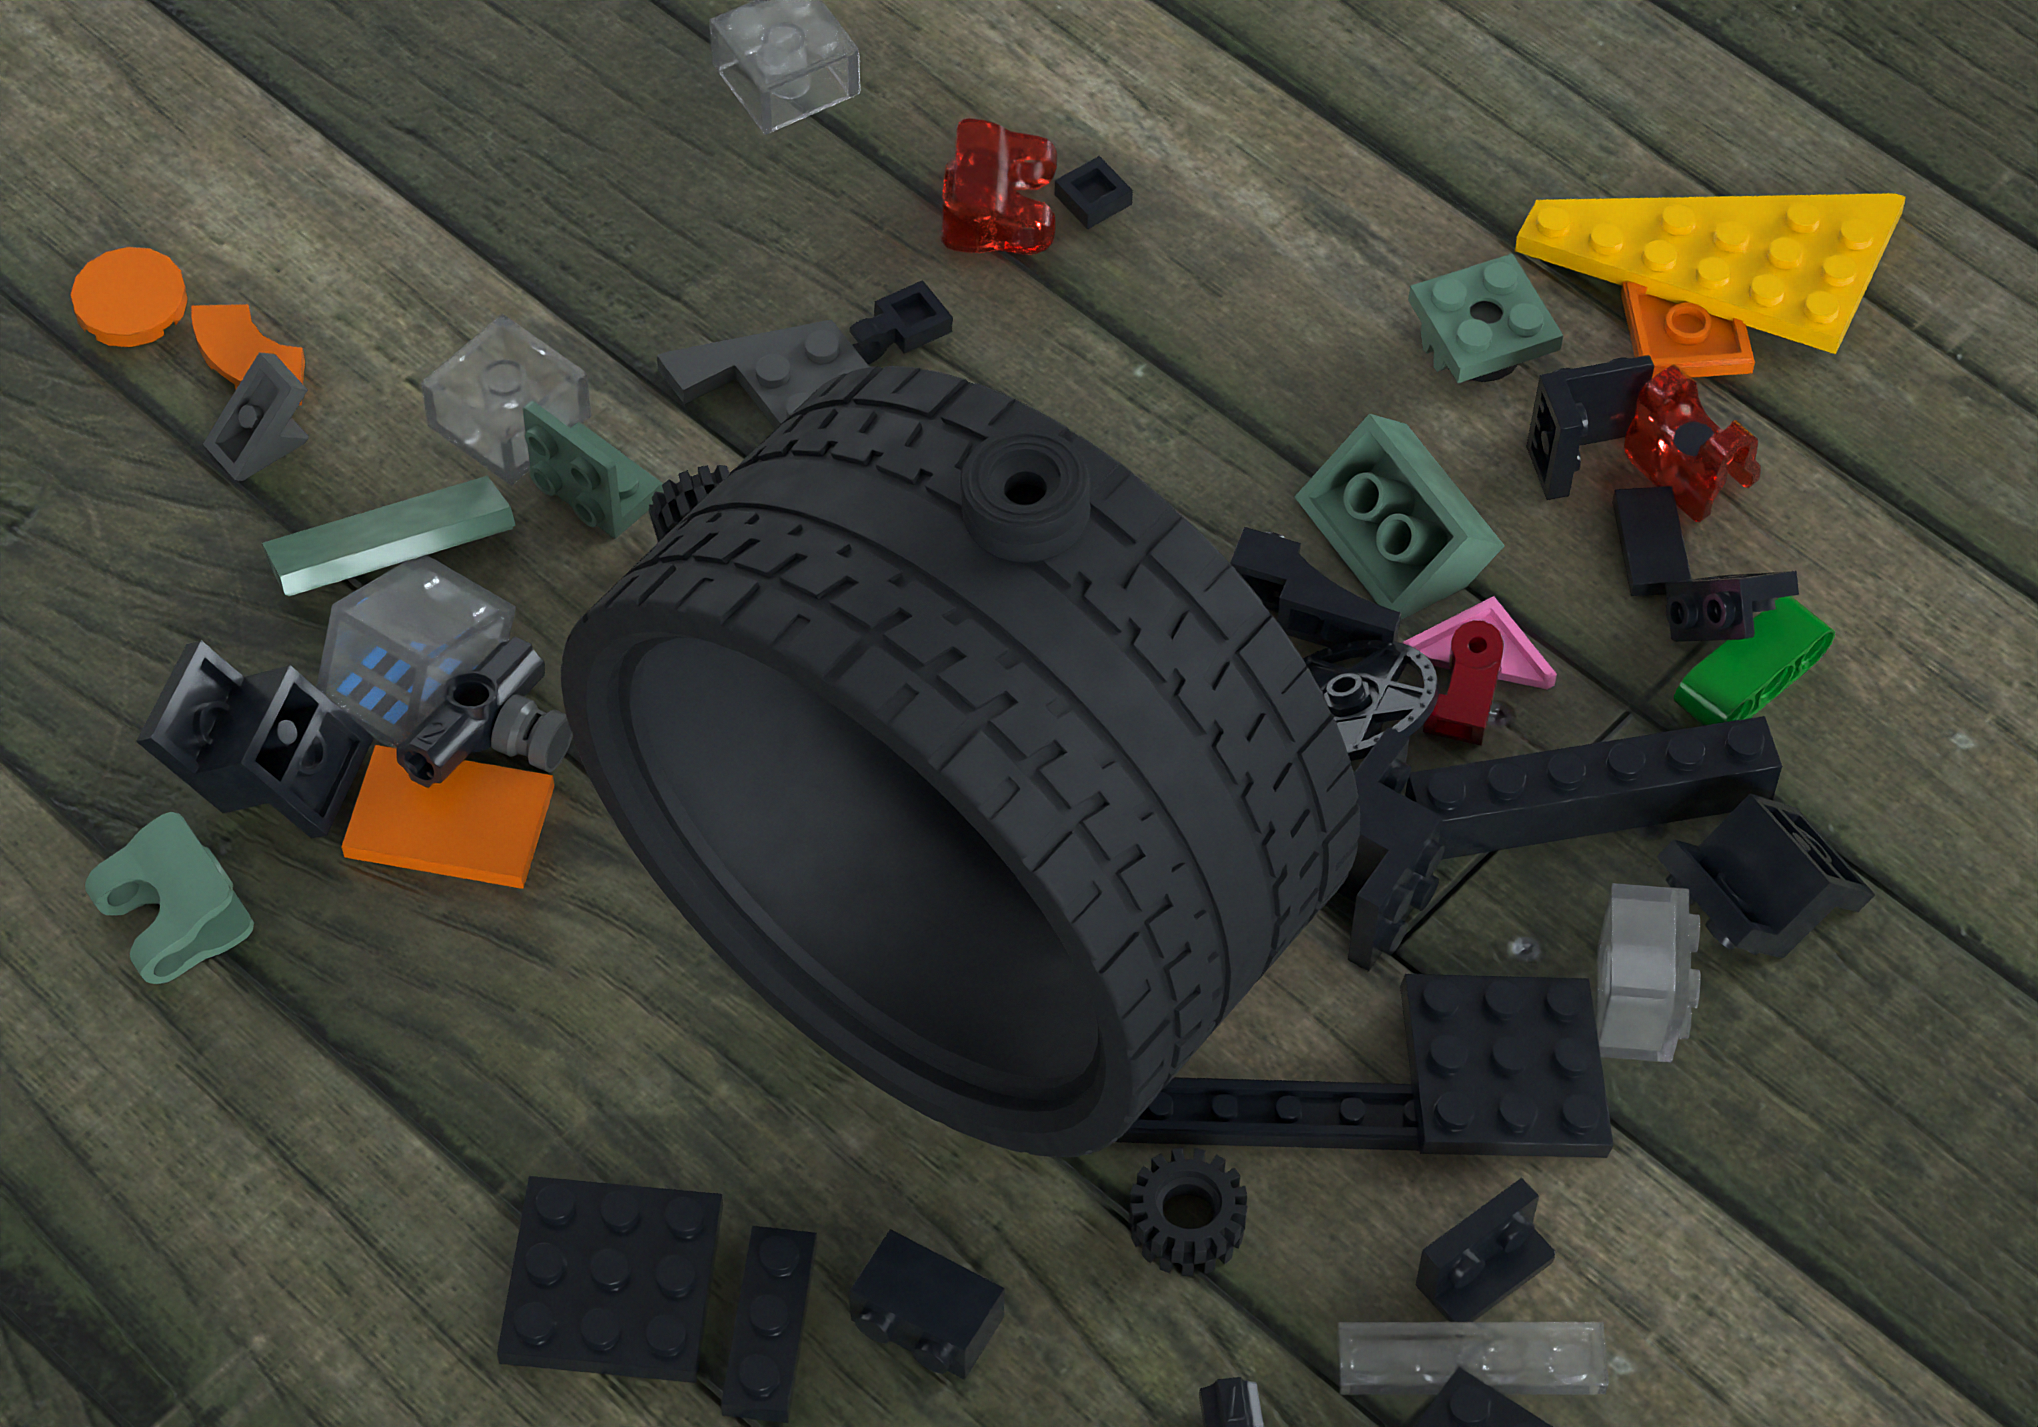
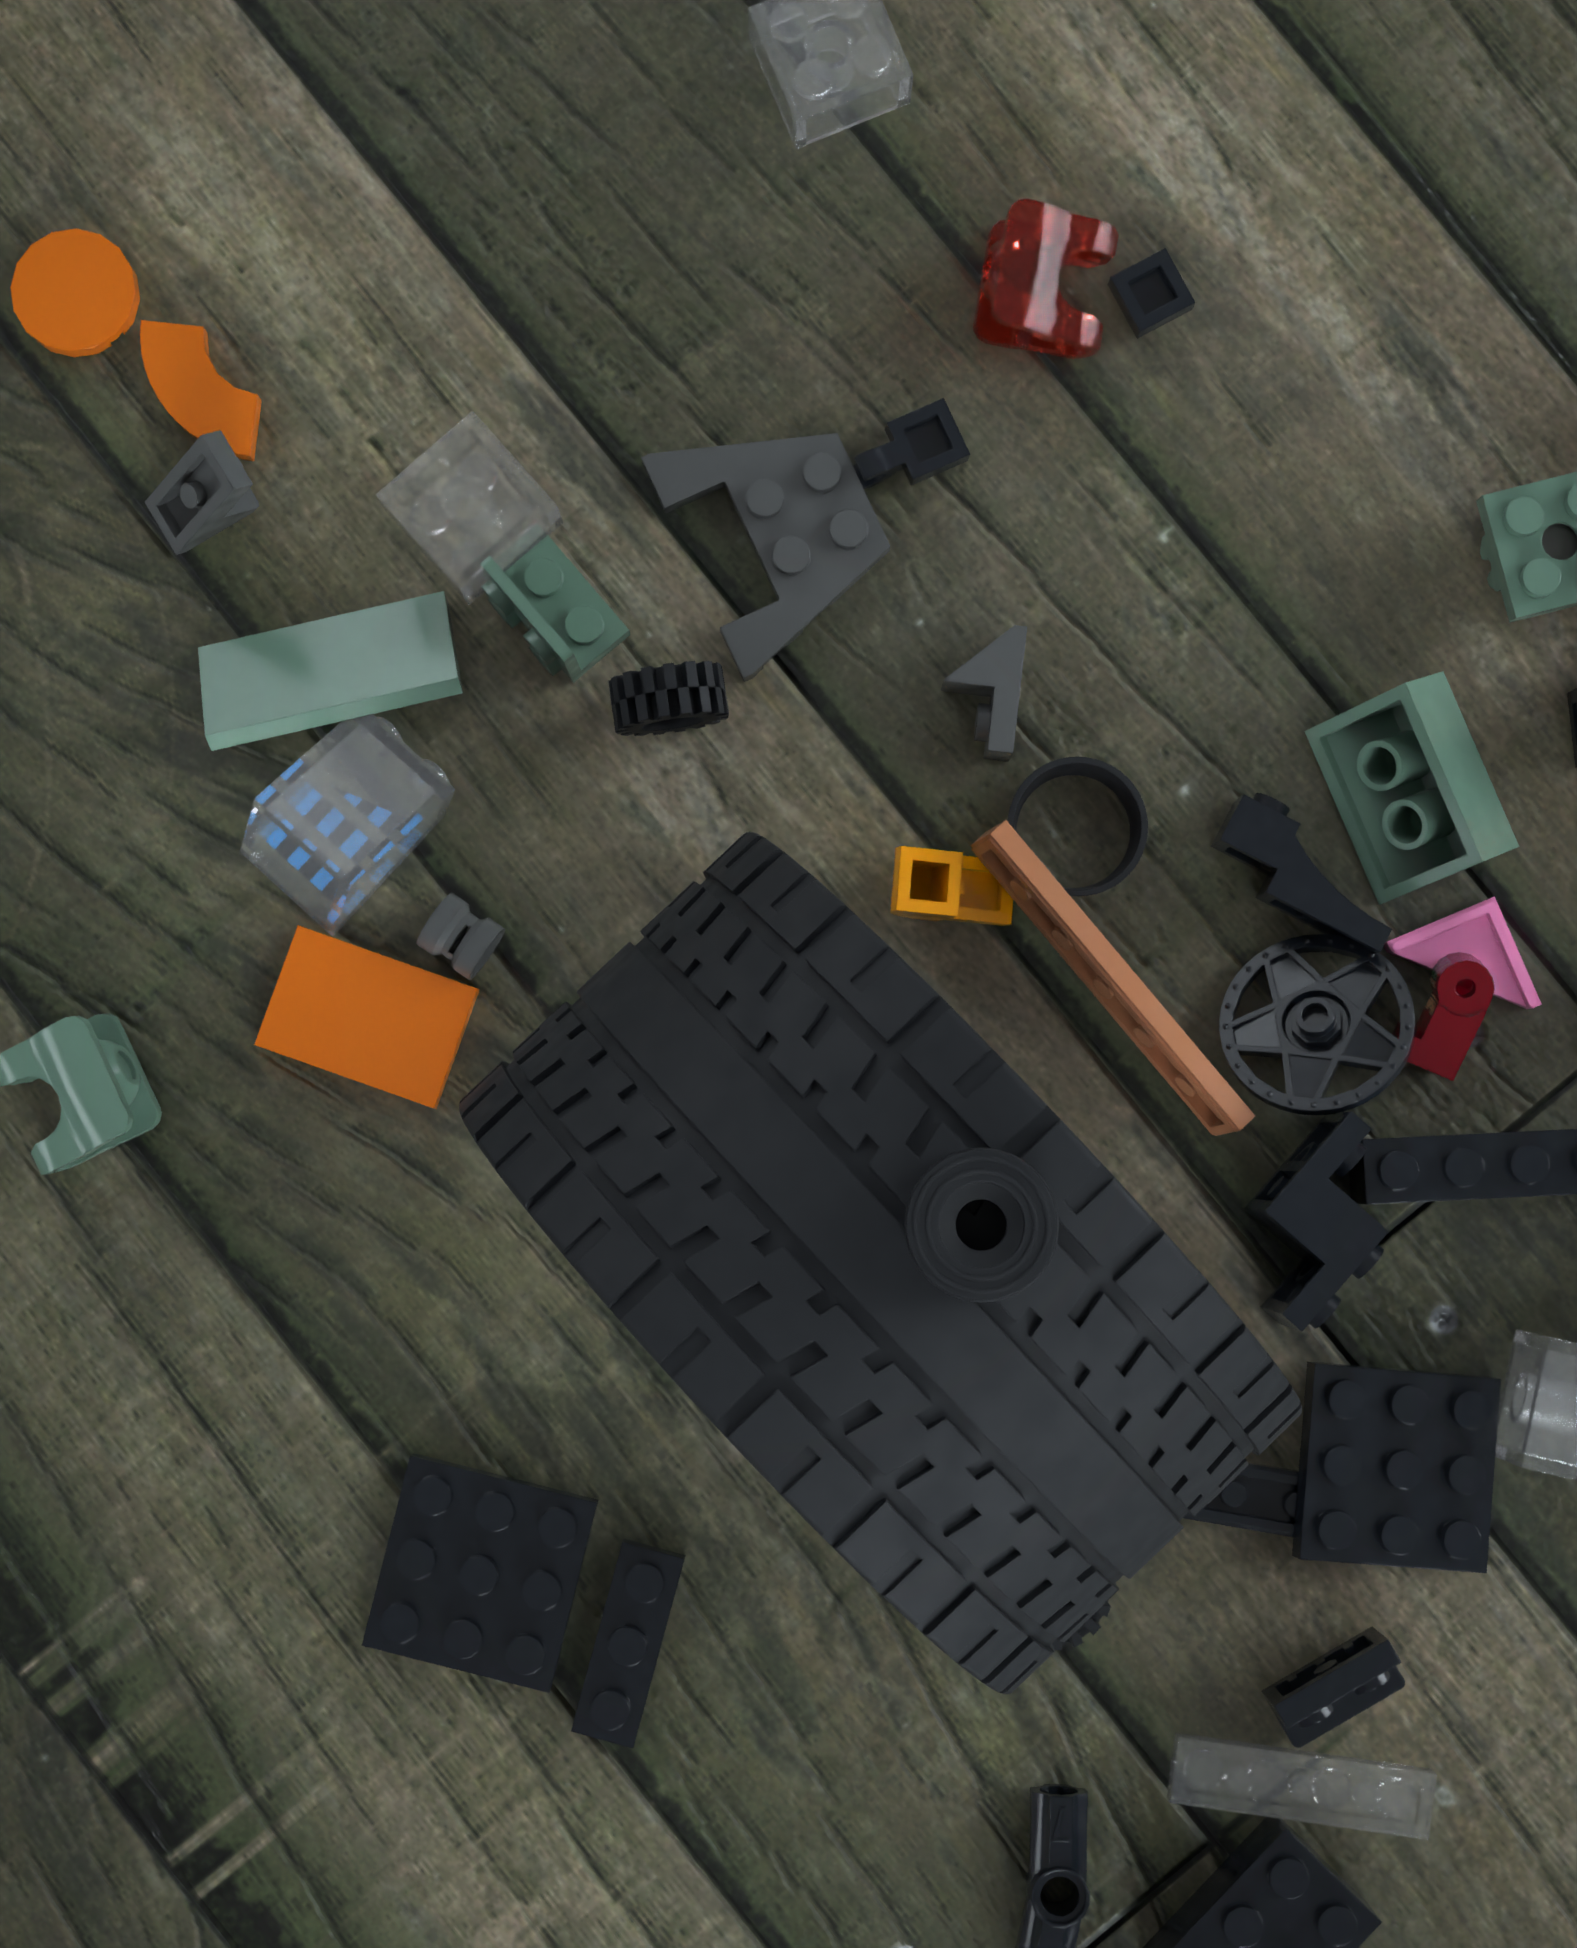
camera: 10 degrees right, 30 degrees up
black bracket [136,640,374,839] -> none
black piece [397,636,545,788] -> none
black brick [850,1229,1005,1380] -> none

